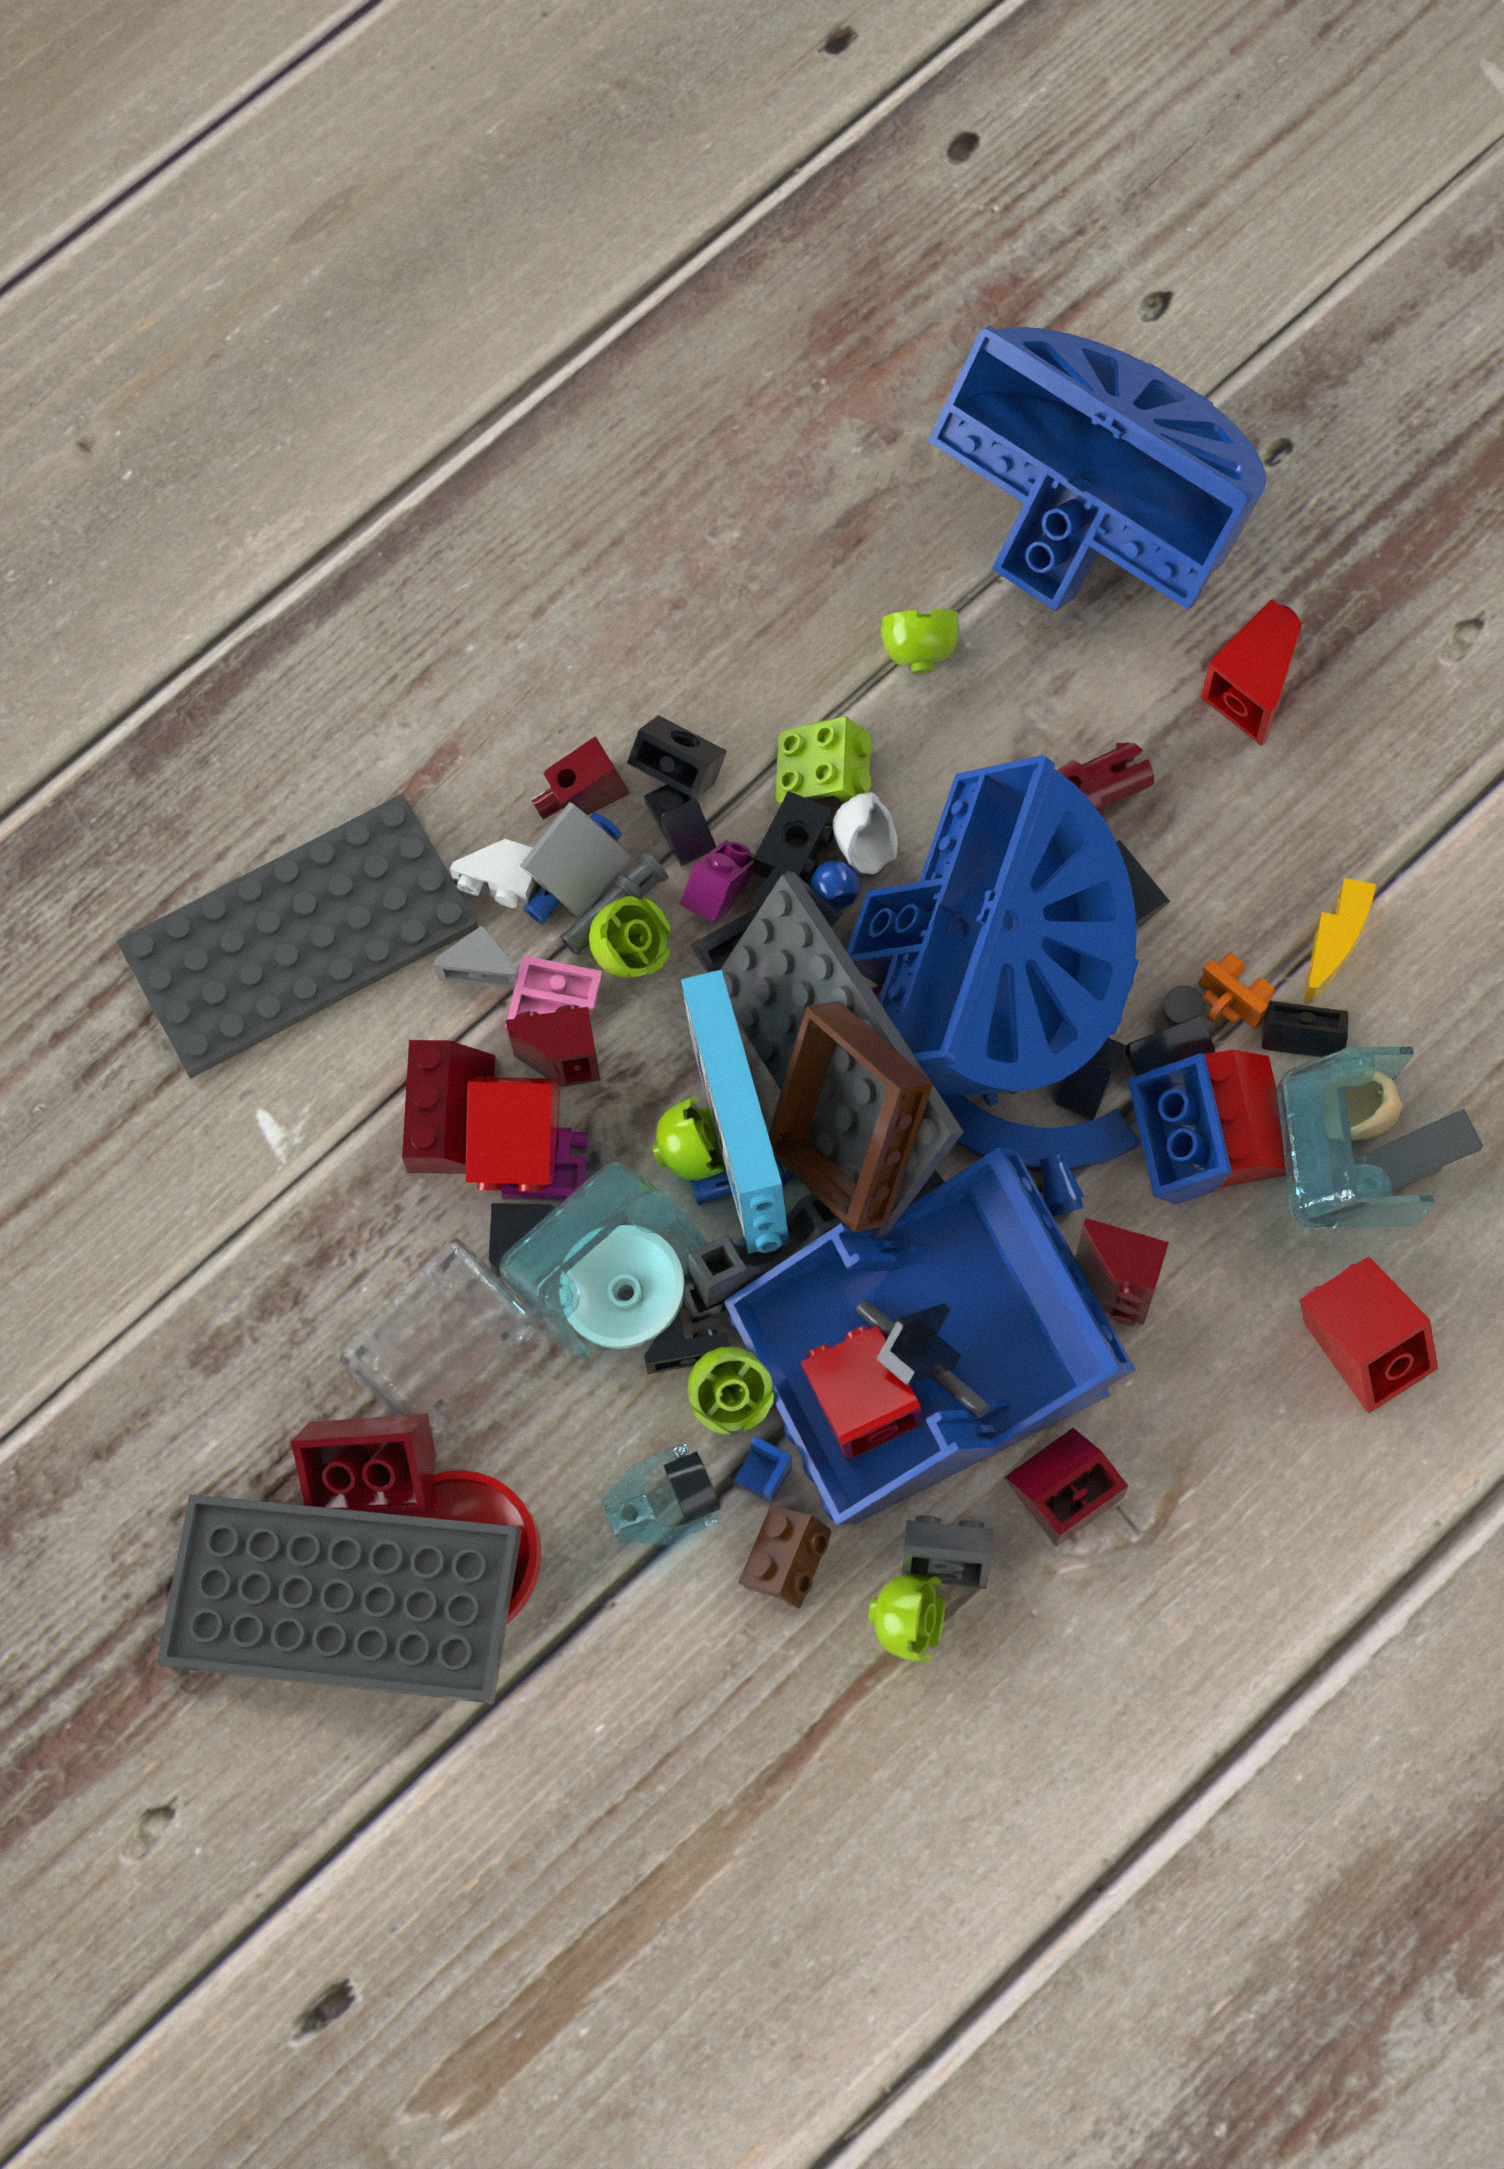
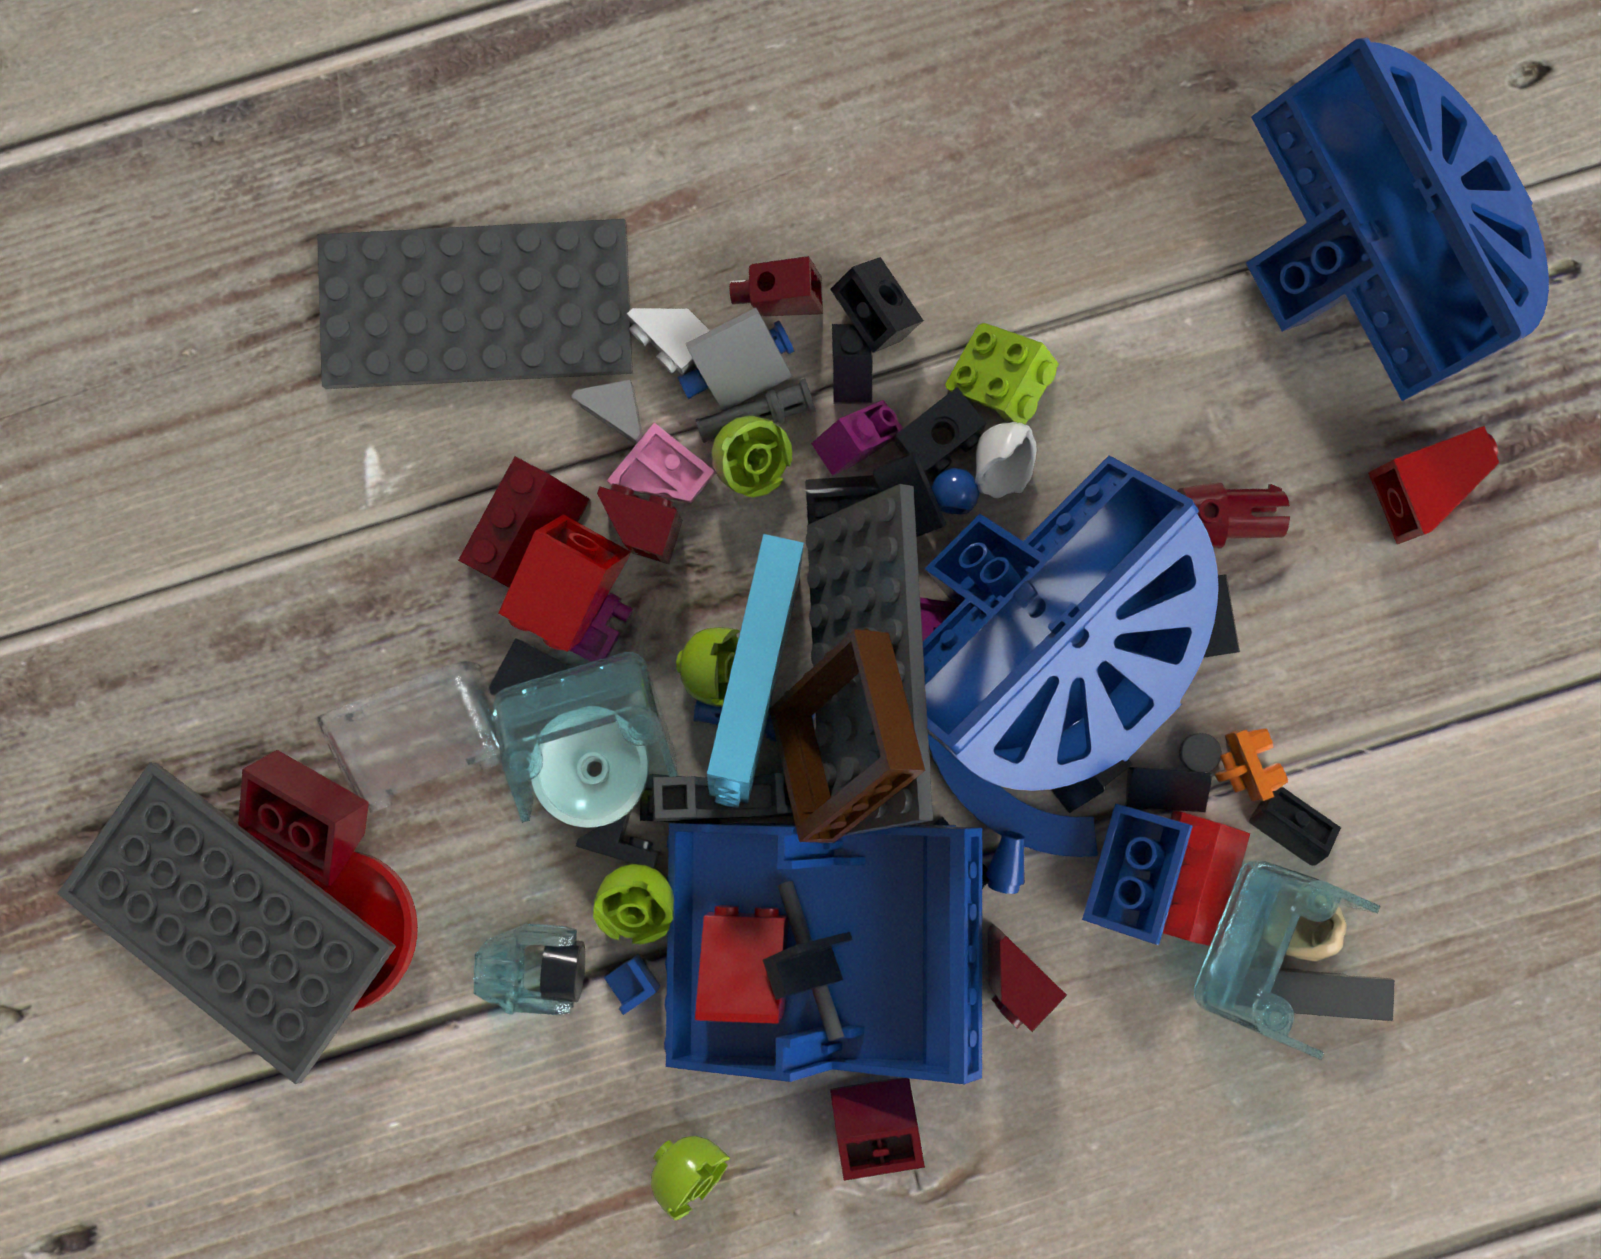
camera: 30 degrees right, 15 degrees up
reddish brown bracket [738,1504,831,1608] -> none
lime cylinder [880,609,959,674] -> none
dark grey slope [901,1515,993,1589] -> none
red slope [1300,1256,1438,1413] -> none
yellow slope [1303,878,1377,1003] -> none

